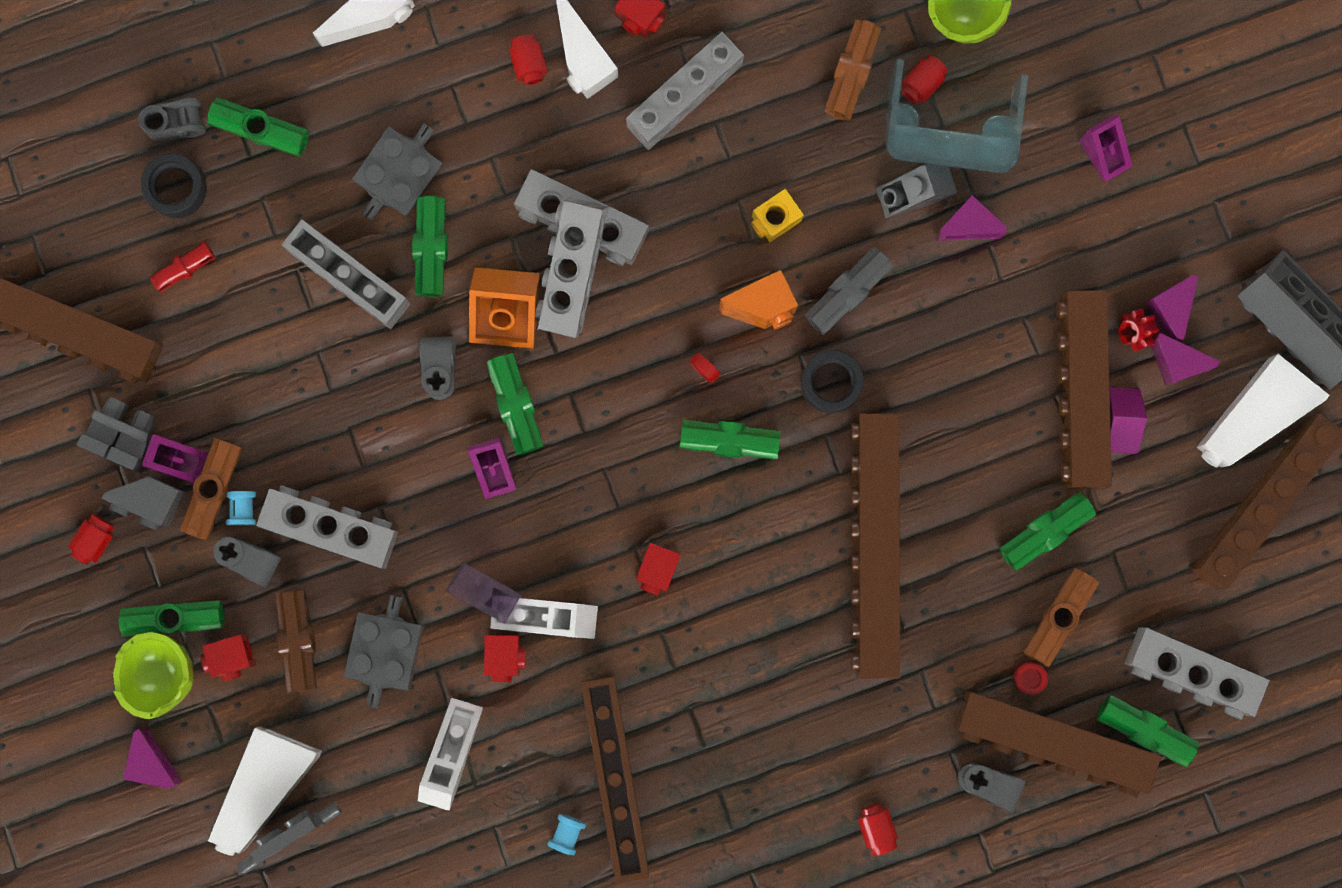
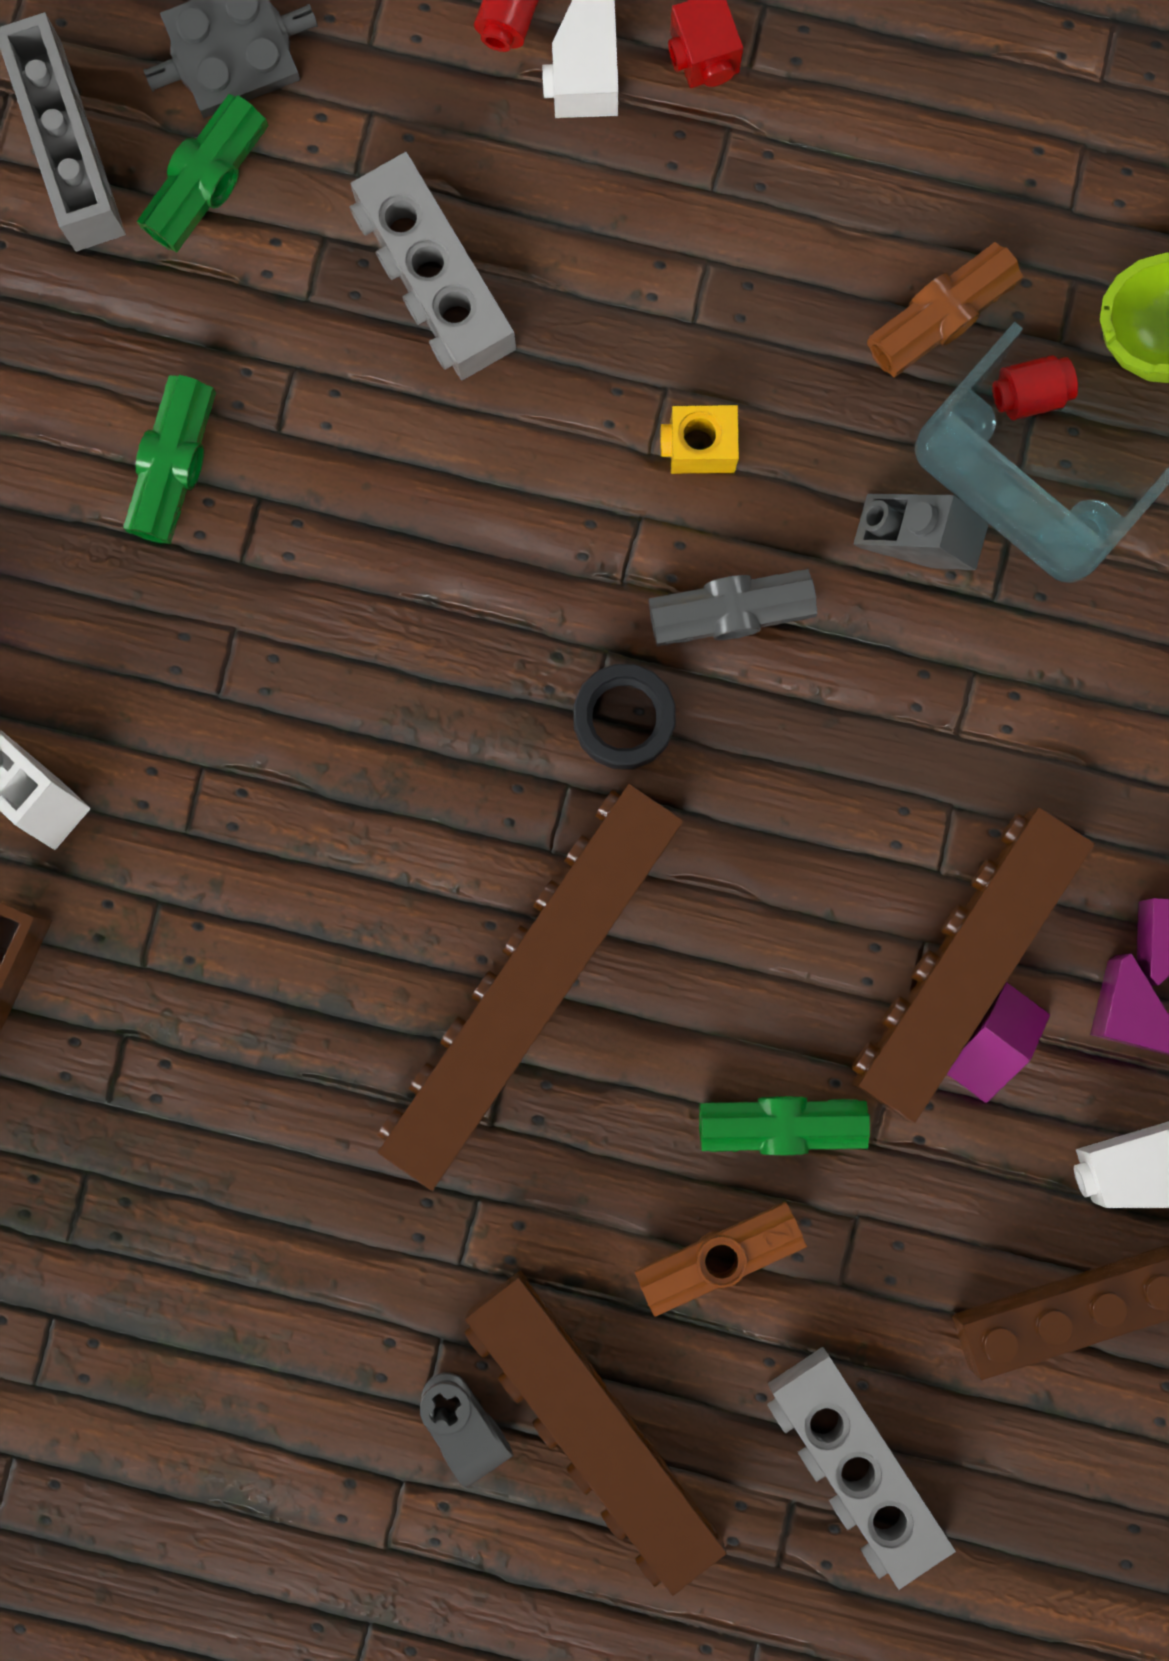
camera: 40 degrees right, 0 degrees up
dark grey piece [420,336,456,401] -> none
magenta slope [467,438,517,499] -> none
orange slope [469,267,540,349] -> none
light grey brick [535,197,608,338] -> none
light grey brick [626,32,744,151] -> none
red brick [636,543,681,596] -> none
green piece [680,420,781,460] -> none
red tile [689,352,721,383] -> none
orange slope [719,270,798,330] -> none
red brick [857,803,898,856] -> none
magenta slope [937,196,1007,241] -> none
red tile [1013,662,1048,695] -> none
green piece [1096,695,1199,767] -> none
red gear [1117,309,1160,351] -> none

